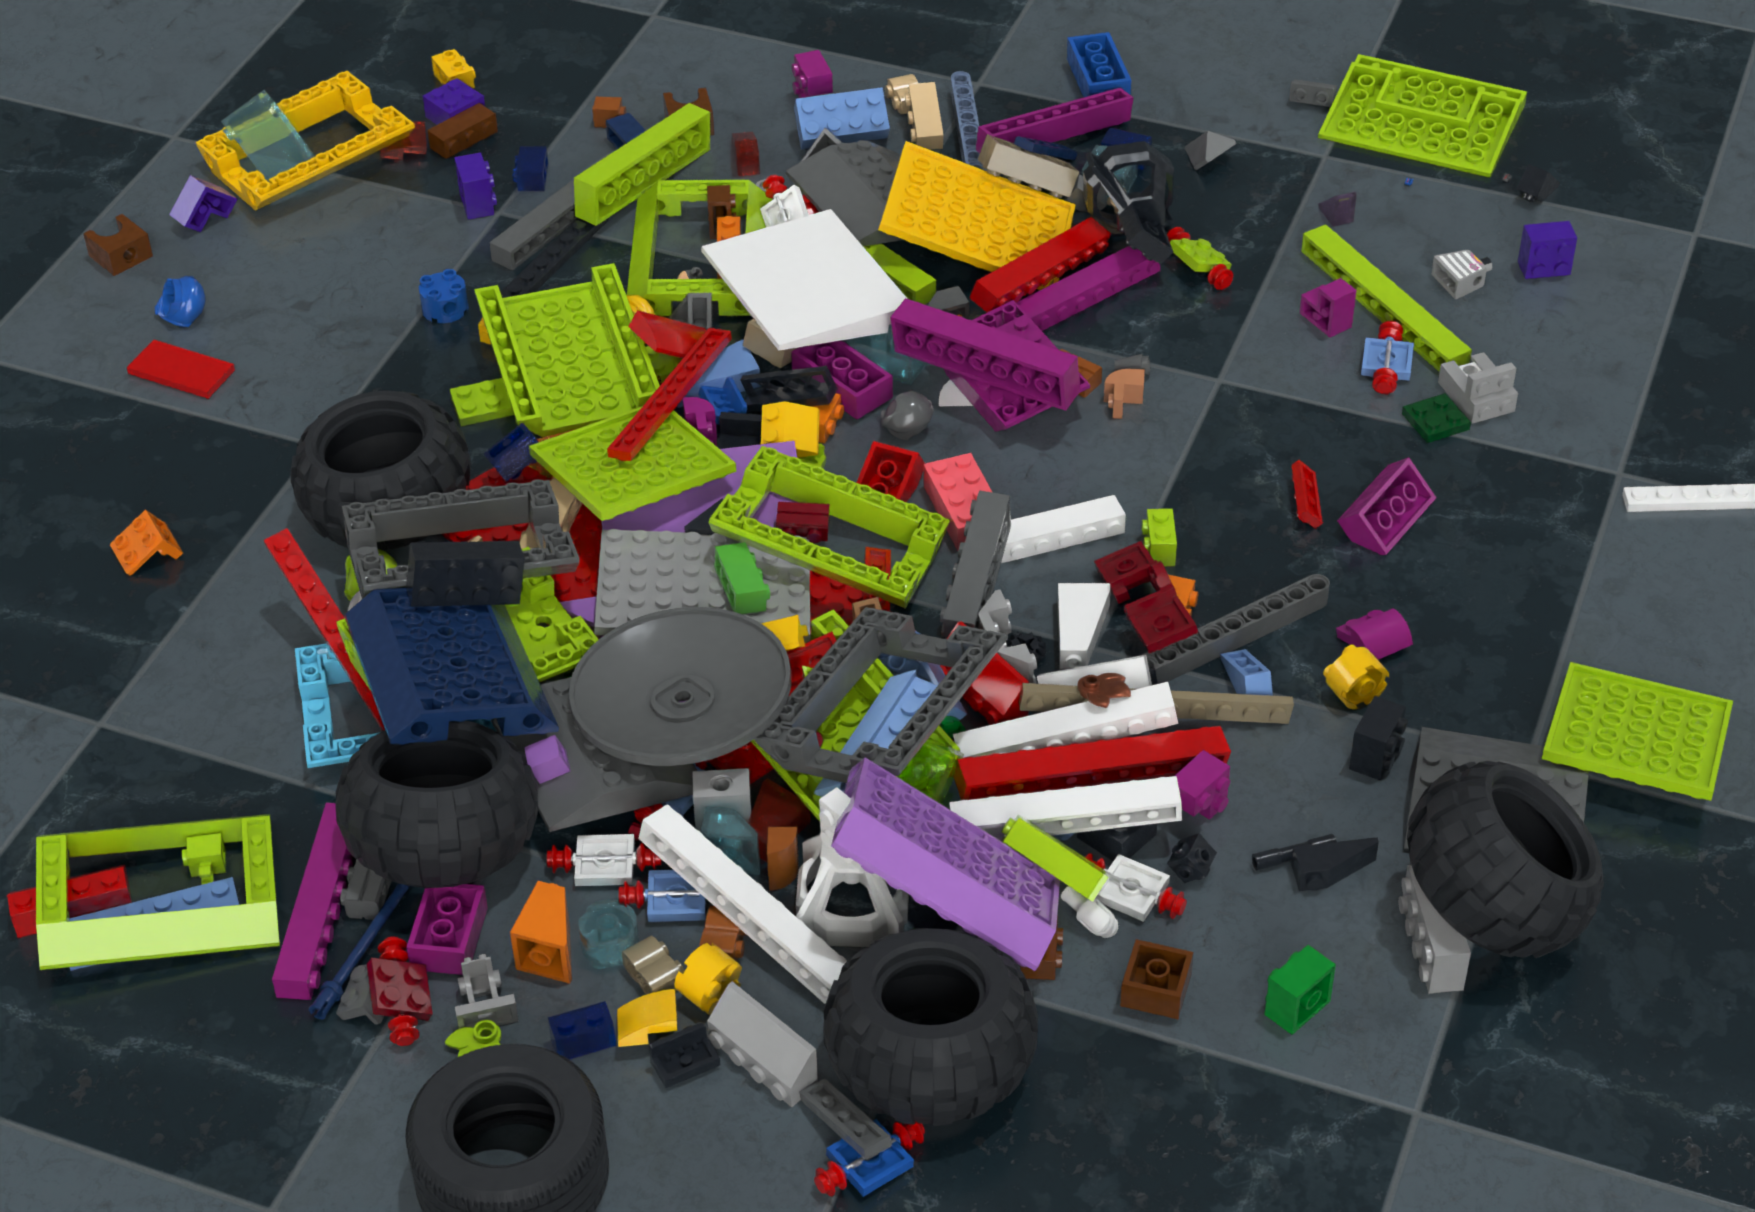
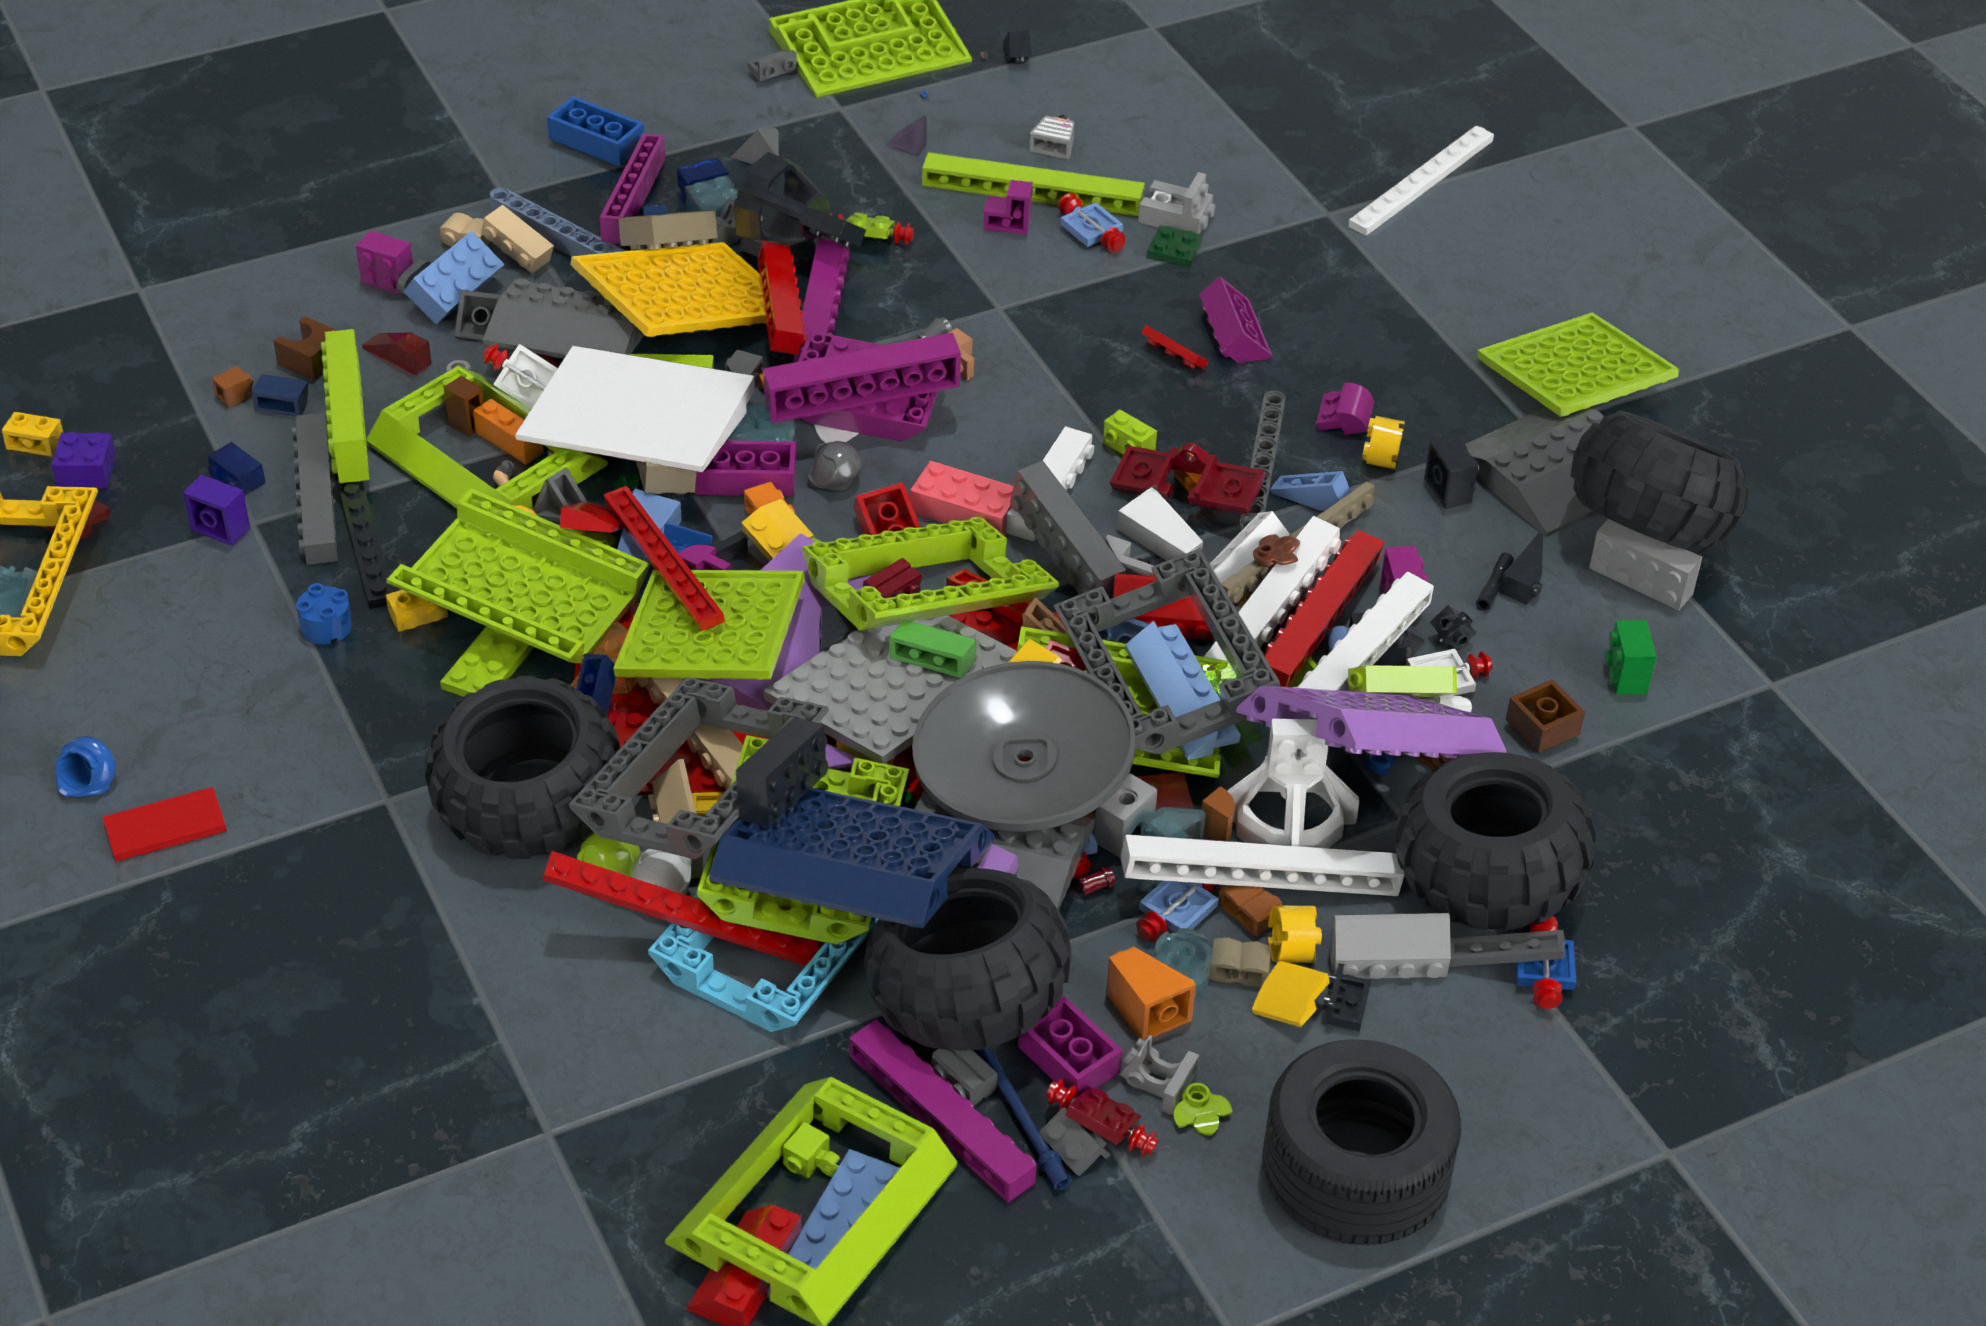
camera: 50 degrees left, 0 degrees up
orange bracket [110,510,183,576] -> none
reddish brown brick [427,103,498,159] -> none
white plate [547,834,662,886] -> none
clear blue brick [548,1001,616,1059] -> none
black fence [740,366,838,413] -> none
dark purple brick [1518,221,1577,279] -> none

